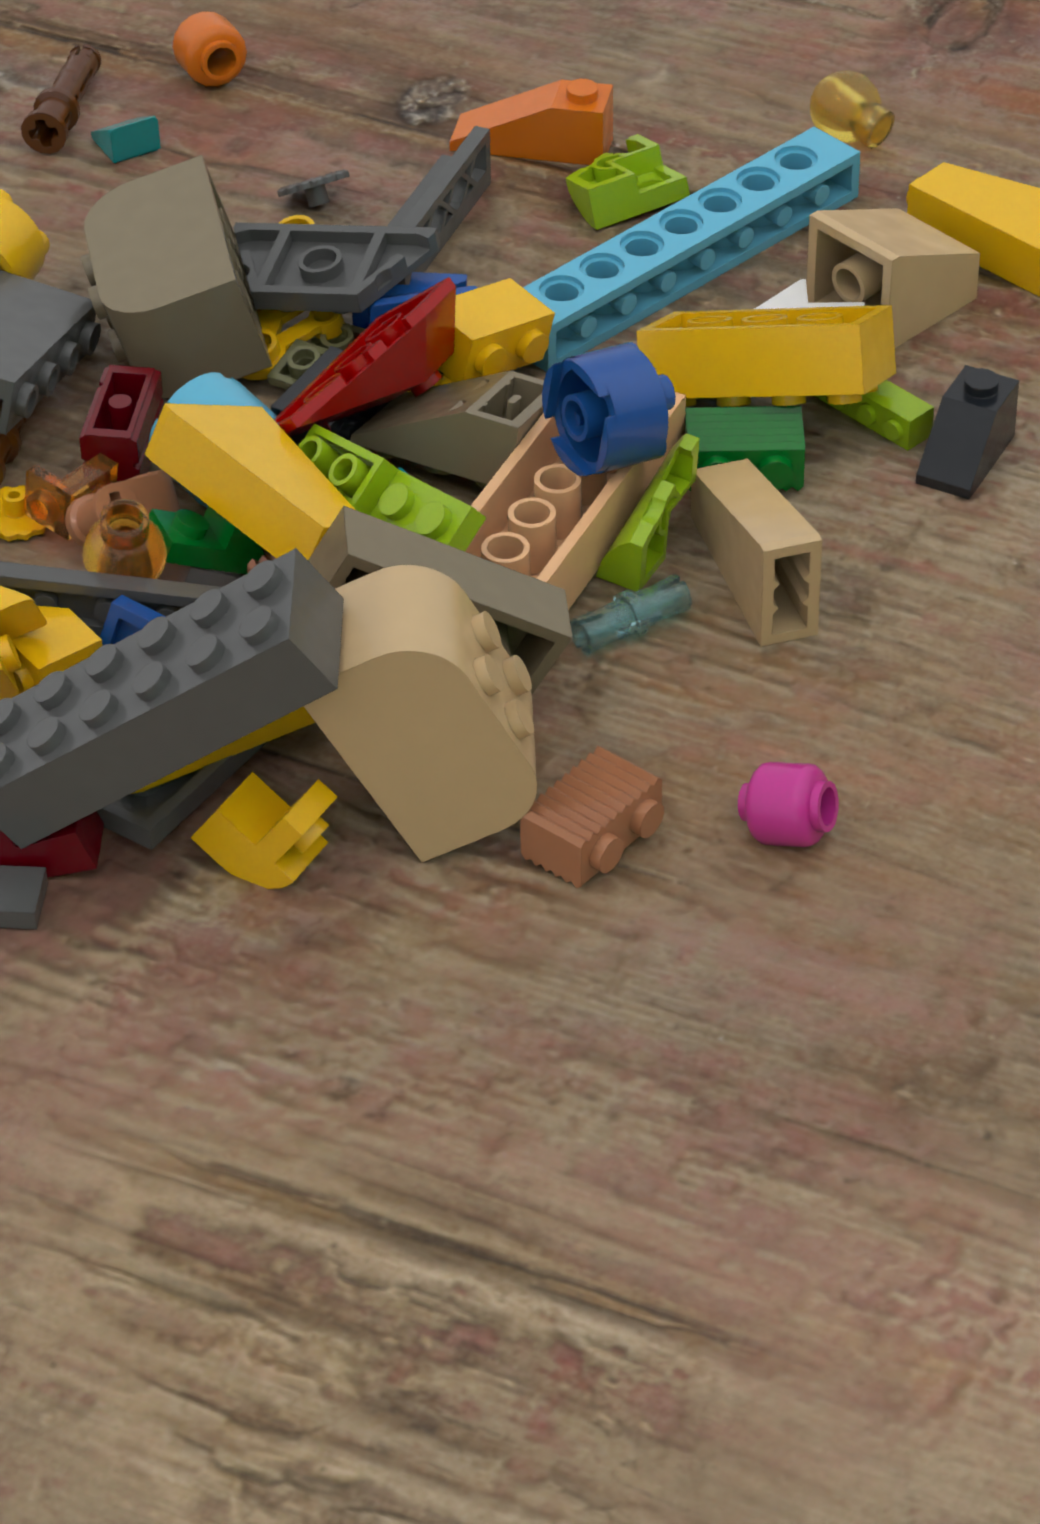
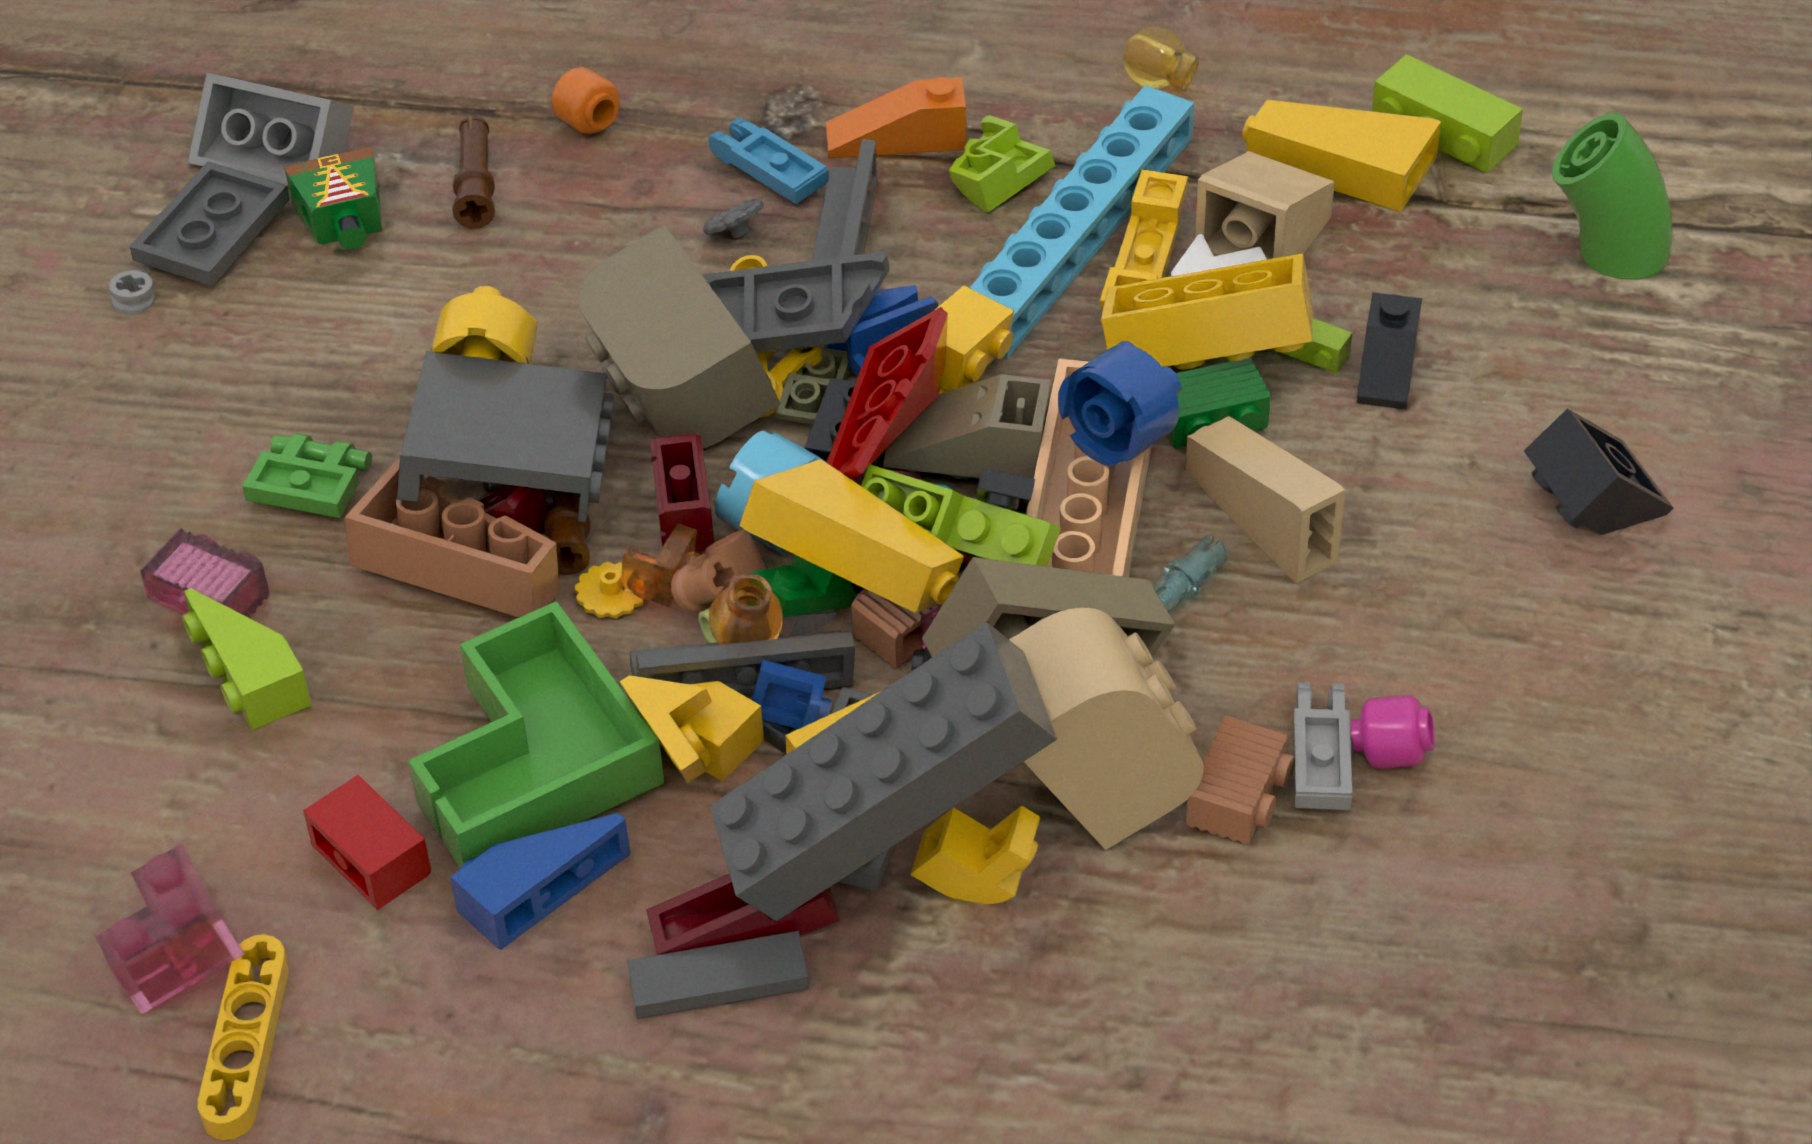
camera: 15 degrees left, 5 degrees up
teal slope [91,116,161,163] -> none
lime slope [596,433,700,593] -> none
none -> dark azure hinge [708,117,829,204]
none -> black plate [975,467,1036,511]
none -> yellow slope [1100,169,1188,308]
none -> light grey hinge [1293,682,1352,810]

